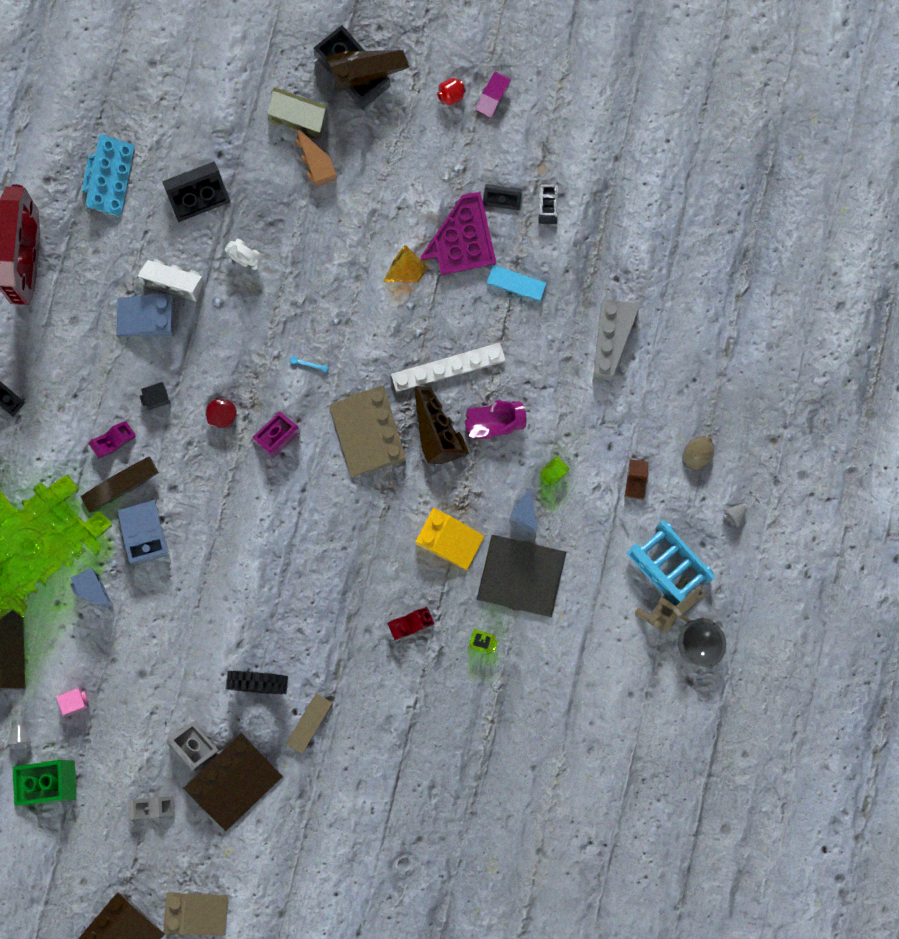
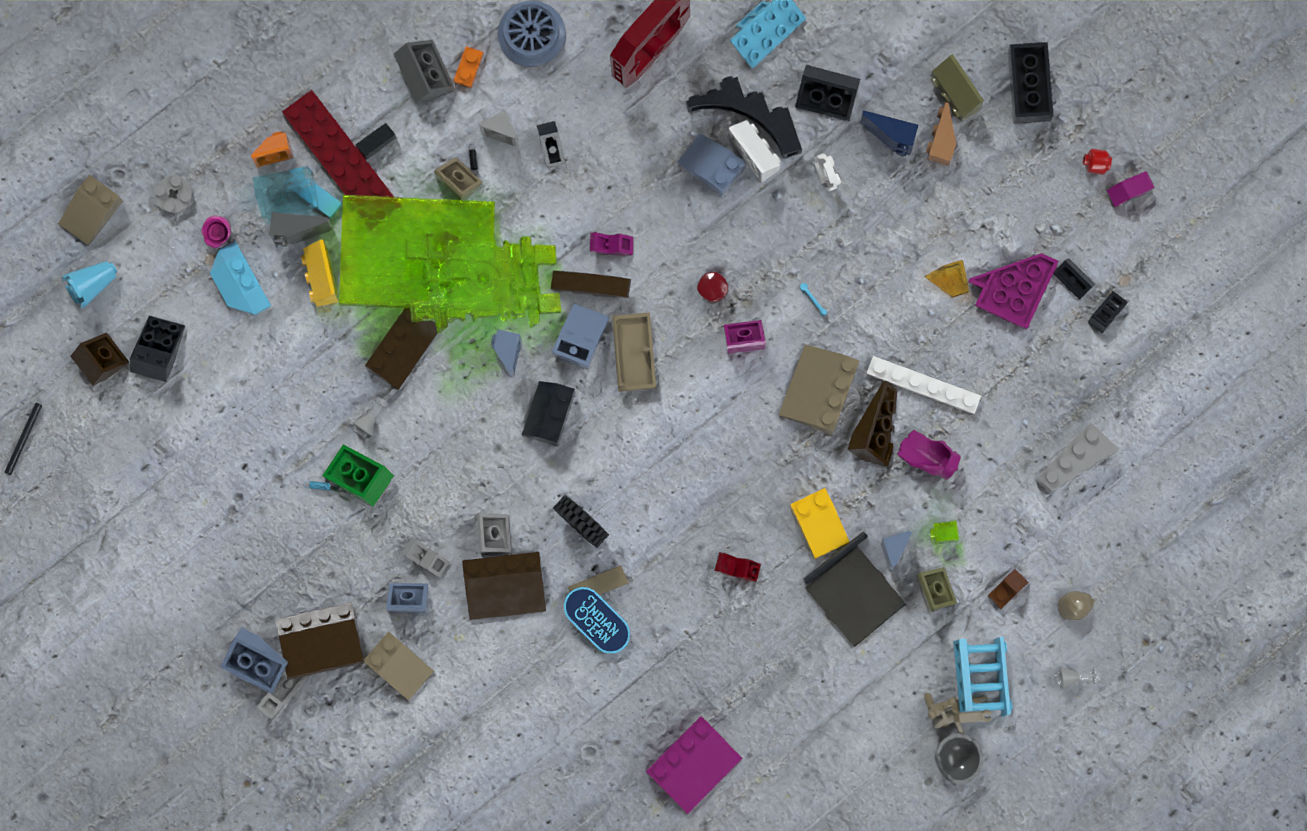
camera: 45 degrees right, 0 degrees up
bright pink brick [57,688,89,716] -> none
black brick [139,382,170,410] -> none
dark brown wedge [326,50,409,92] -> none
clear neon green brick [468,629,498,655] -> none
medium azure tile [487,265,546,302] -> none
none -> medium azure piece [304,481,336,491]
none -> sand blue slope [386,583,428,614]
none -> black slope [522,381,576,447]
none -> tile [564,587,630,653]
none -> dark tan container [612,313,656,392]
none -> magenta slope [646,716,743,814]
none -> black arch [686,76,802,159]
none -> black bar [803,531,868,585]
none -> dark blue slope [860,110,918,156]
none -> olive slope [916,567,957,613]

